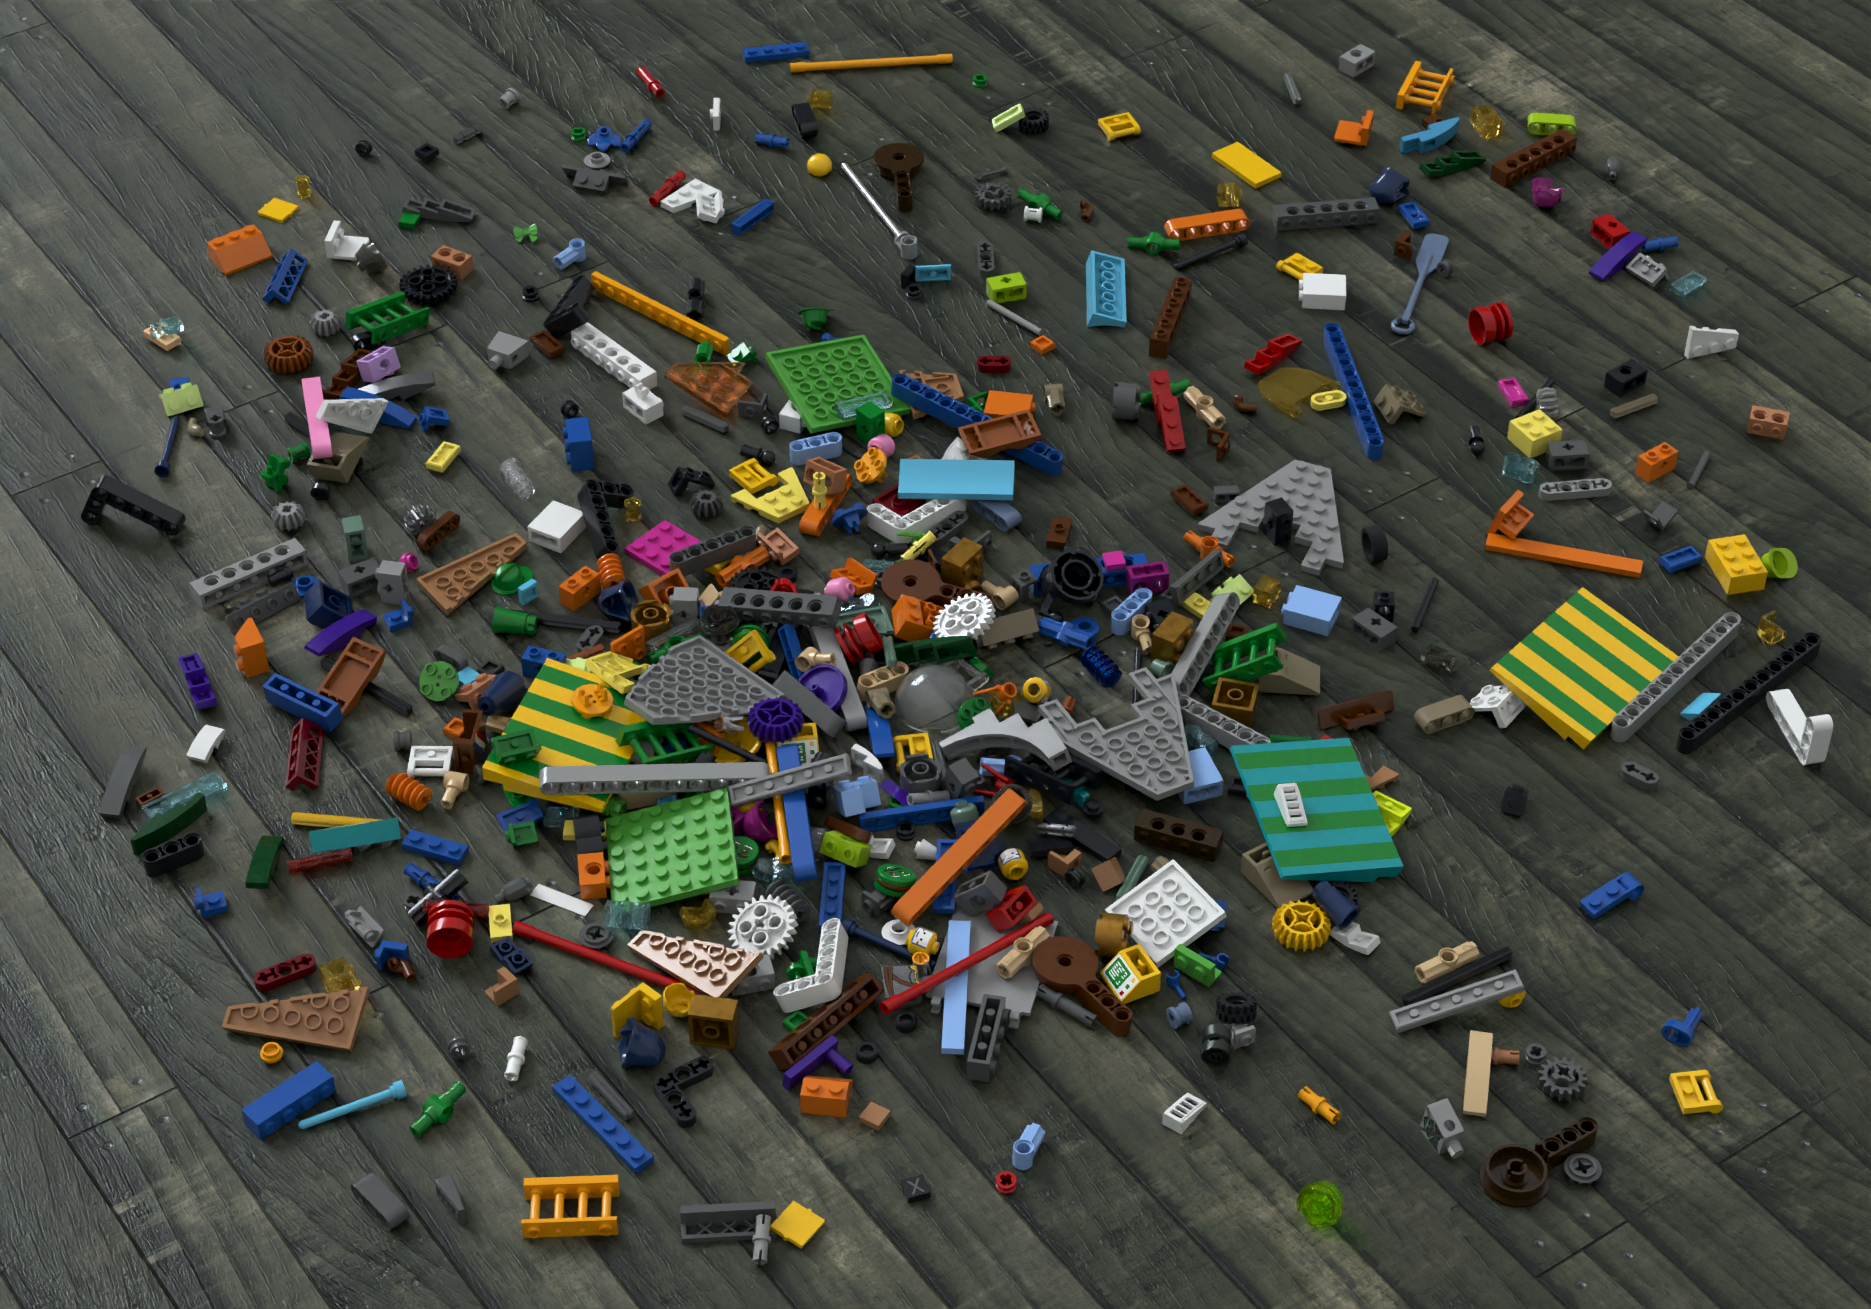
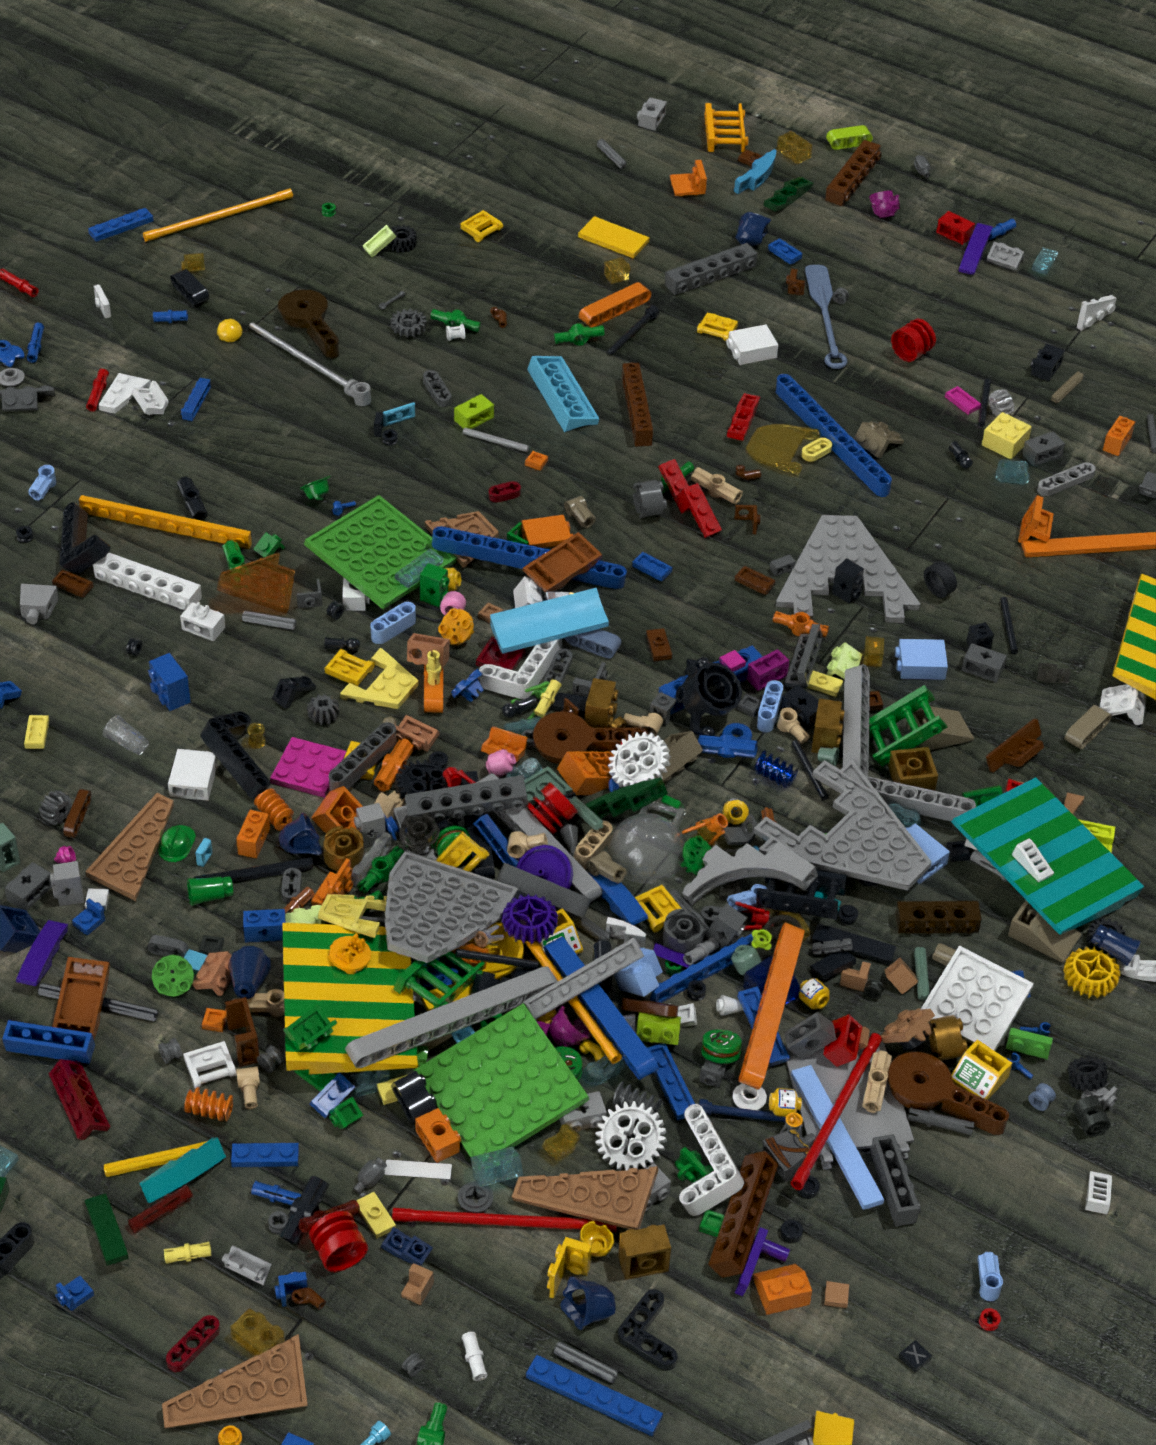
camera: 25 degrees left, 5 degrees up
none -> white tile [85,888,109,911]
none -> light yellow pin [164,1242,212,1264]
none -> blue plate [632,552,672,582]
none -> lime plate [751,929,772,950]
none -> medium nougat piece [880,1008,935,1050]

